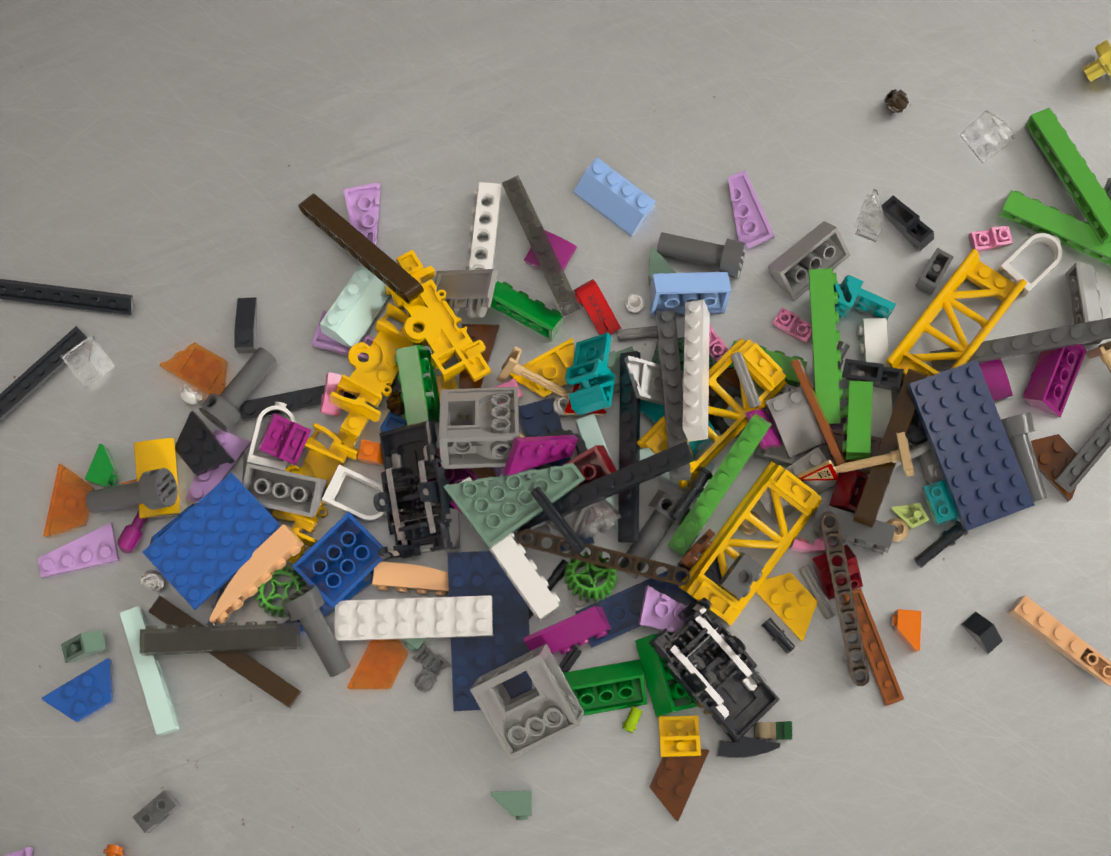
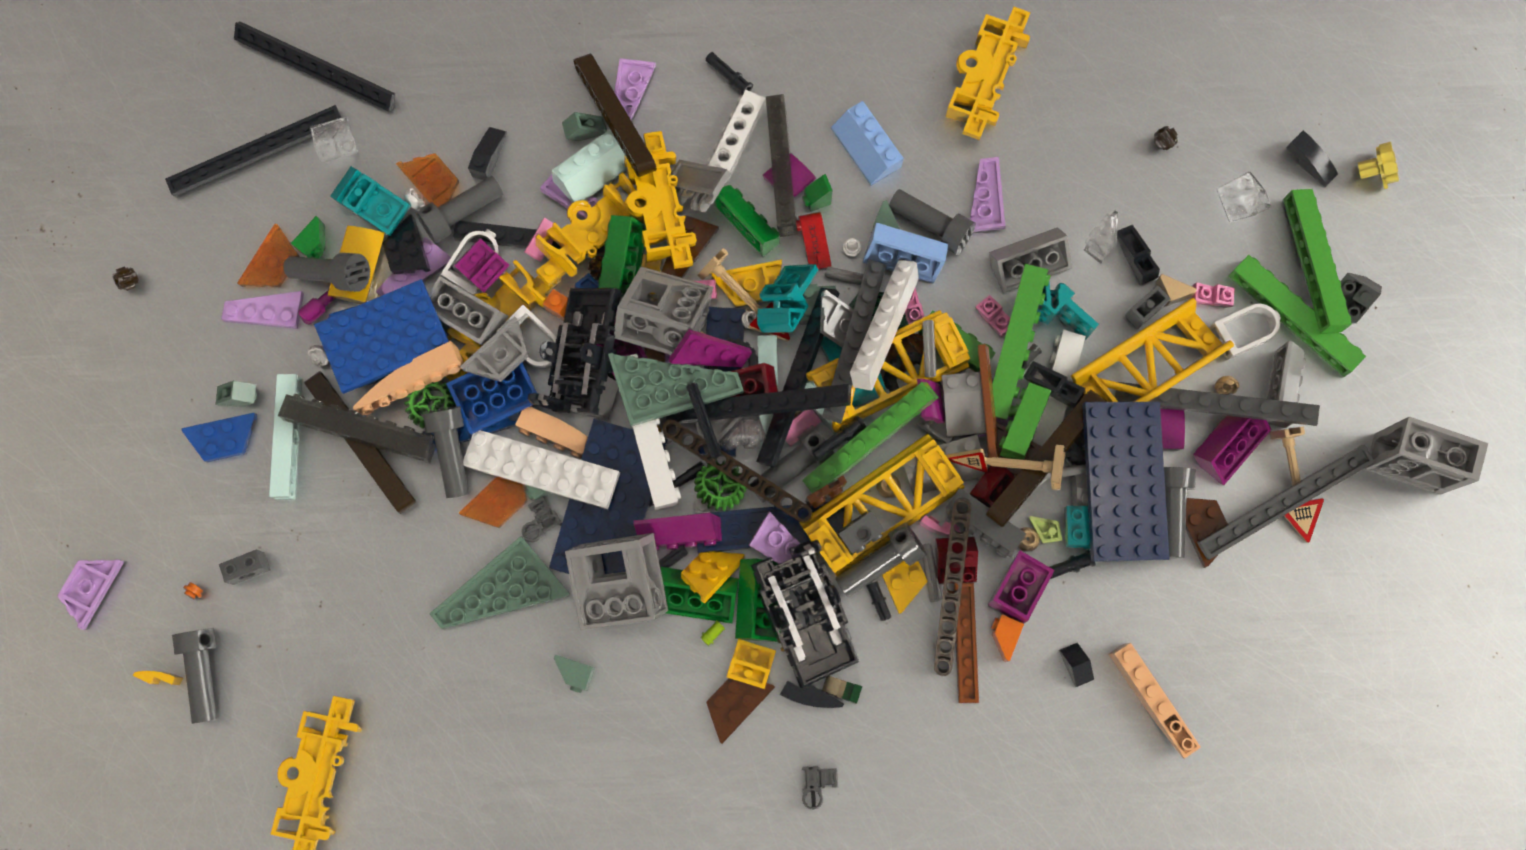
camera: 20 degrees right, 0 degrees up
none -> teal piece [330,166,411,236]
none -> sand green wing [429,536,570,629]
none -> light grey wing [460,316,529,382]
none -> sand green slope [562,112,607,141]
none -> yellow wing [681,552,745,603]
none -> black pin [705,52,753,96]
none -> bright pink slope [786,410,822,447]
none -> green slope [802,174,833,212]
none -> dark grey piece [802,766,838,810]
none -> dark grey piece [836,522,927,597]
none -> yellow piece [946,6,1031,140]
none -> magenta slope [988,550,1055,624]
none -> tan slope [1156,274,1197,306]
none -> tan plate [1214,376,1239,394]
none -> black slope [1286,130,1338,187]

